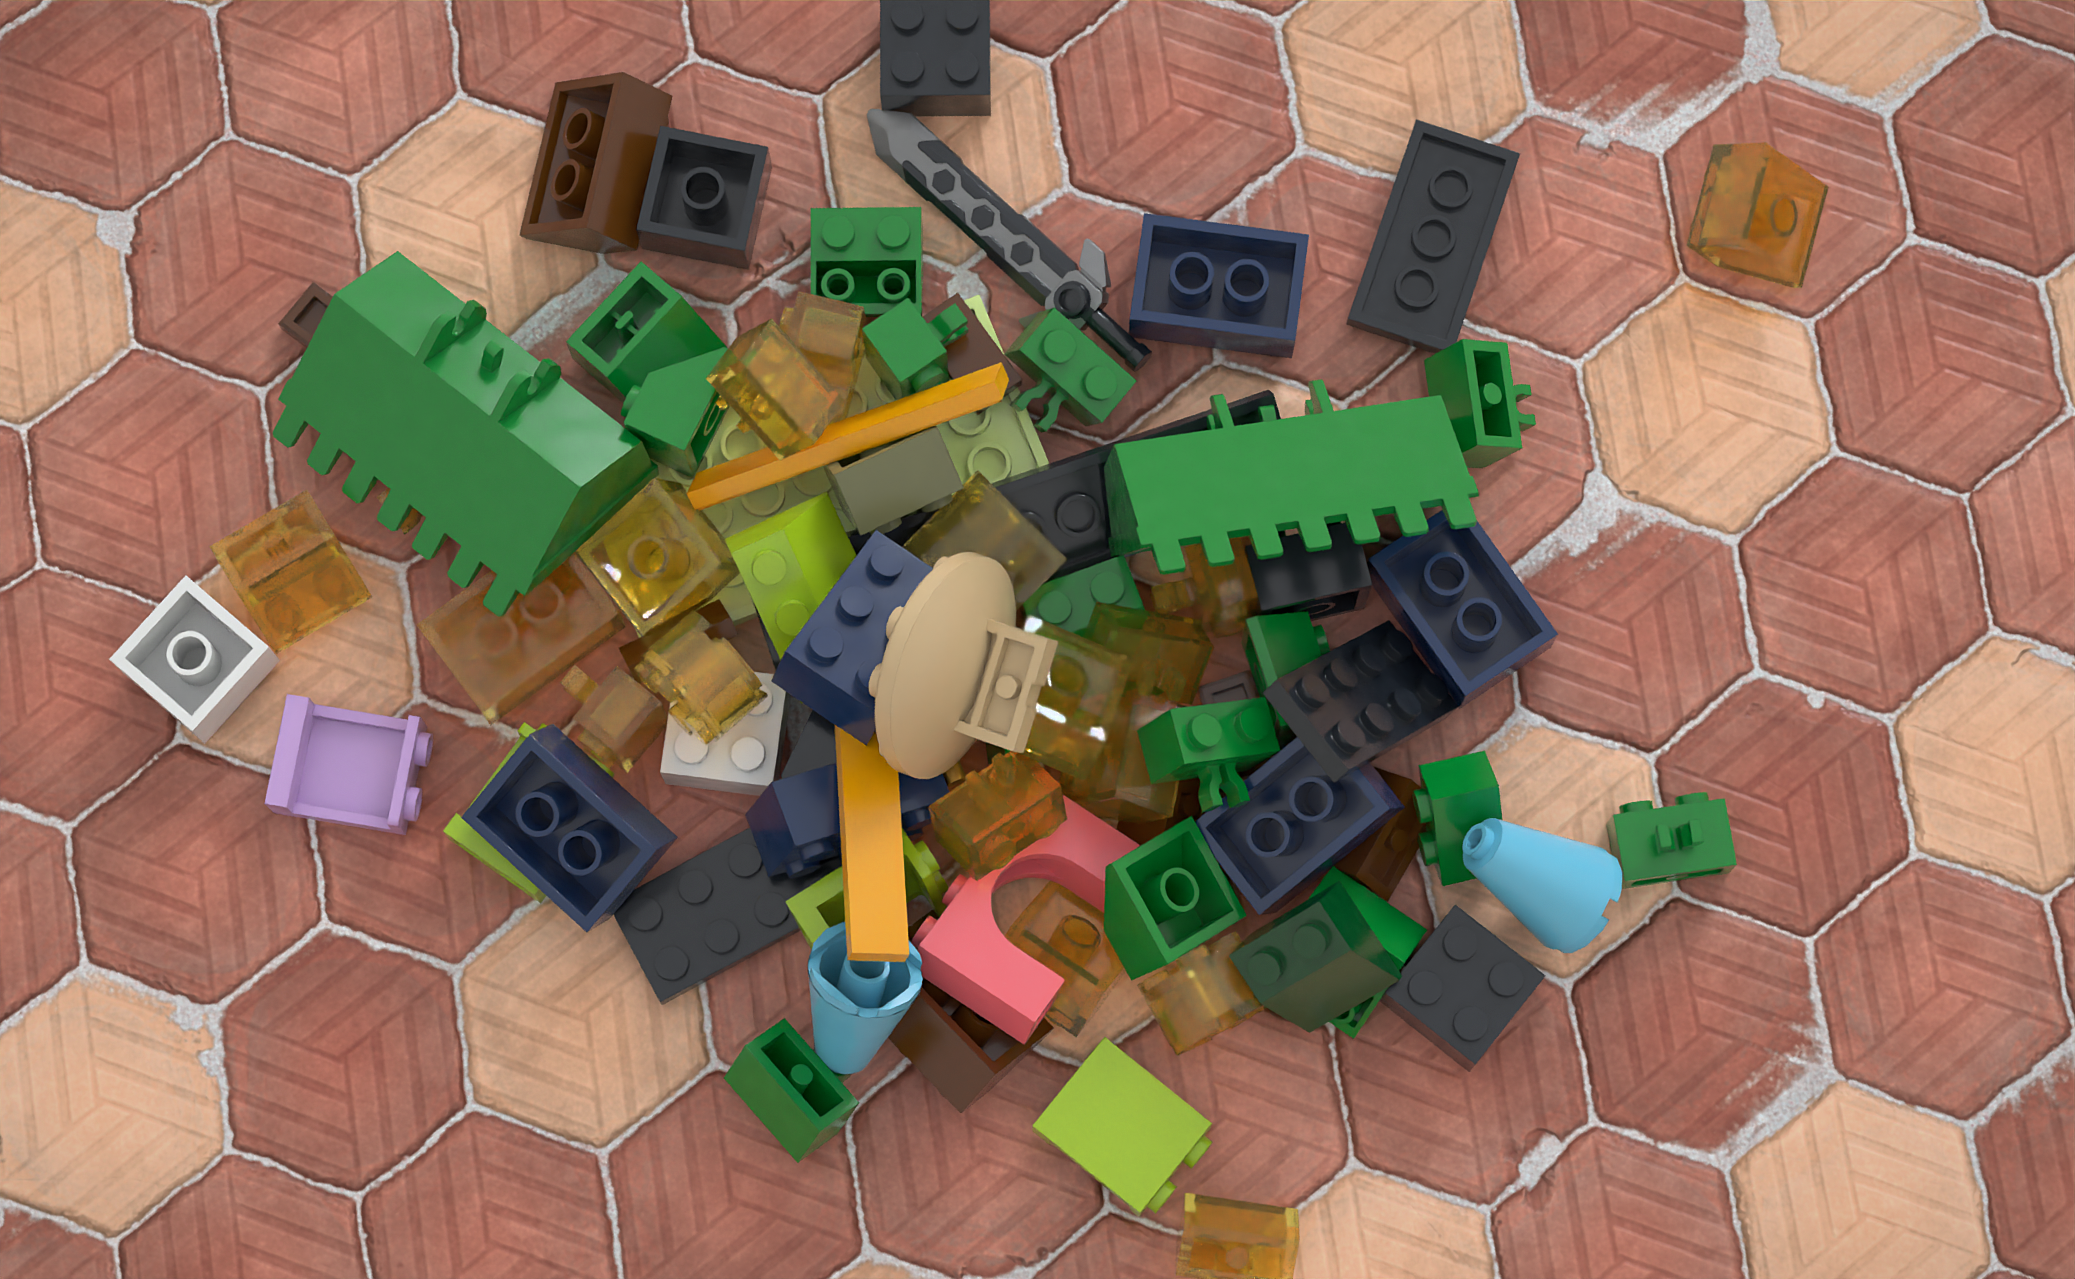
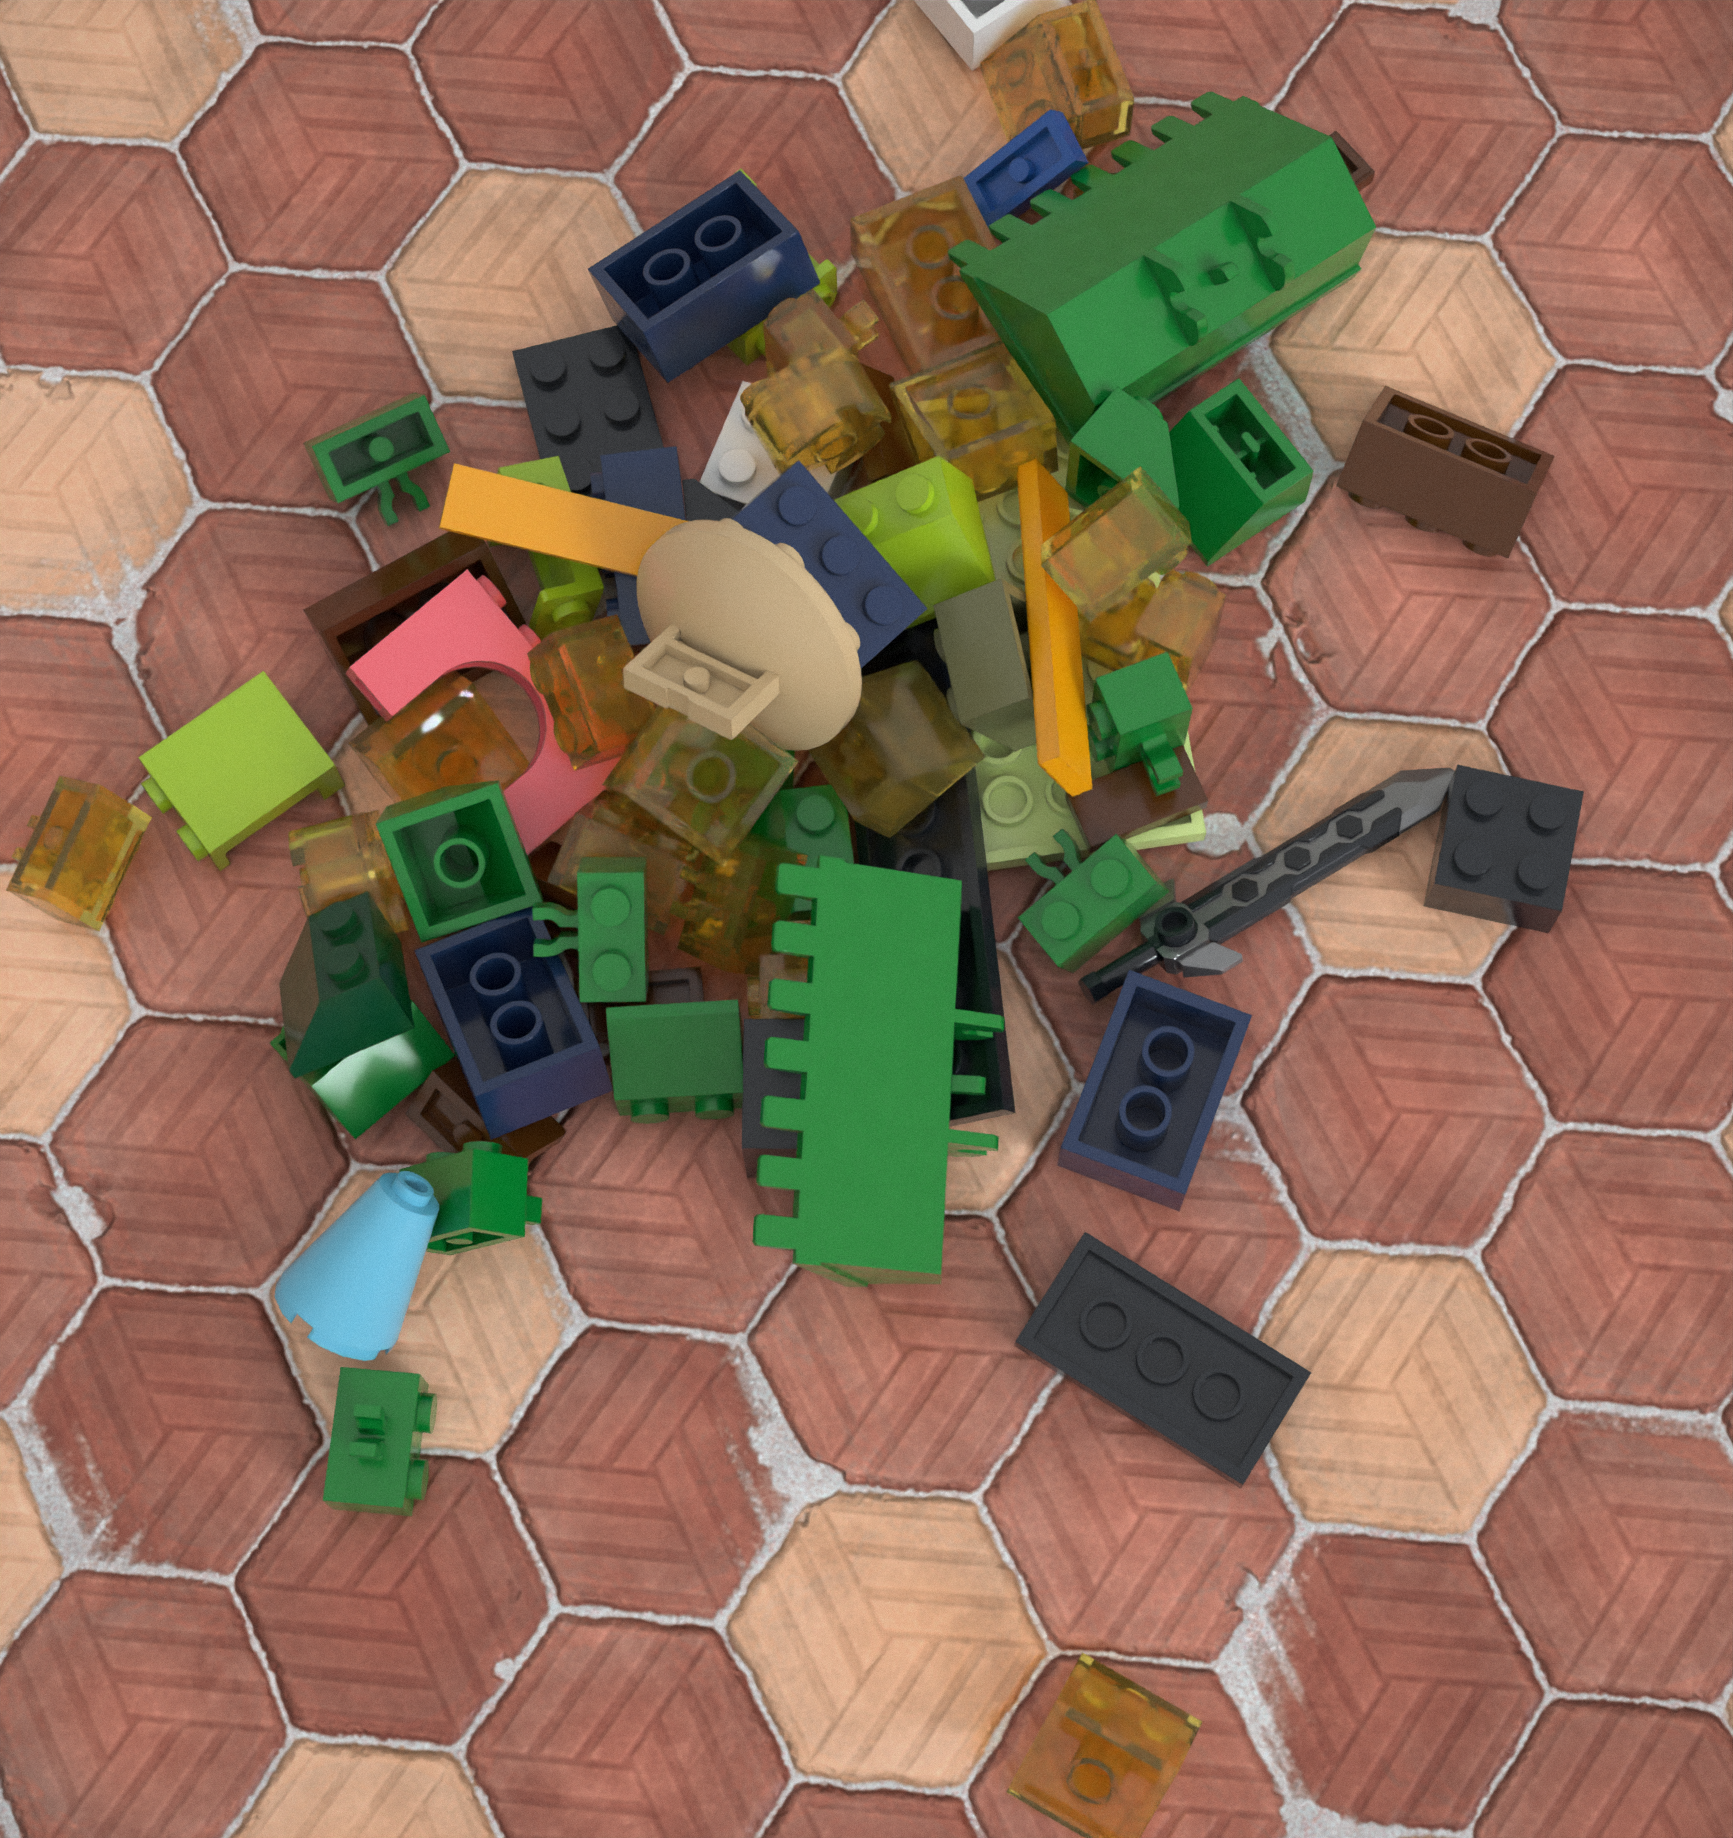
camera: 105 degrees right, 5 degrees down
lavender panel [264,694,433,835] -> none
black brick [636,126,772,270] -> none
medium azure cone [808,922,923,1074] -> none
green slope [811,207,923,318] -> none
black plate [1263,620,1459,783] -> none
dark blue brick [1367,510,1558,709] -> none
black brick [1380,905,1546,1072] -> none
green brick [1424,339,1536,469] -> none
none -> blue plate [962,109,1089,230]

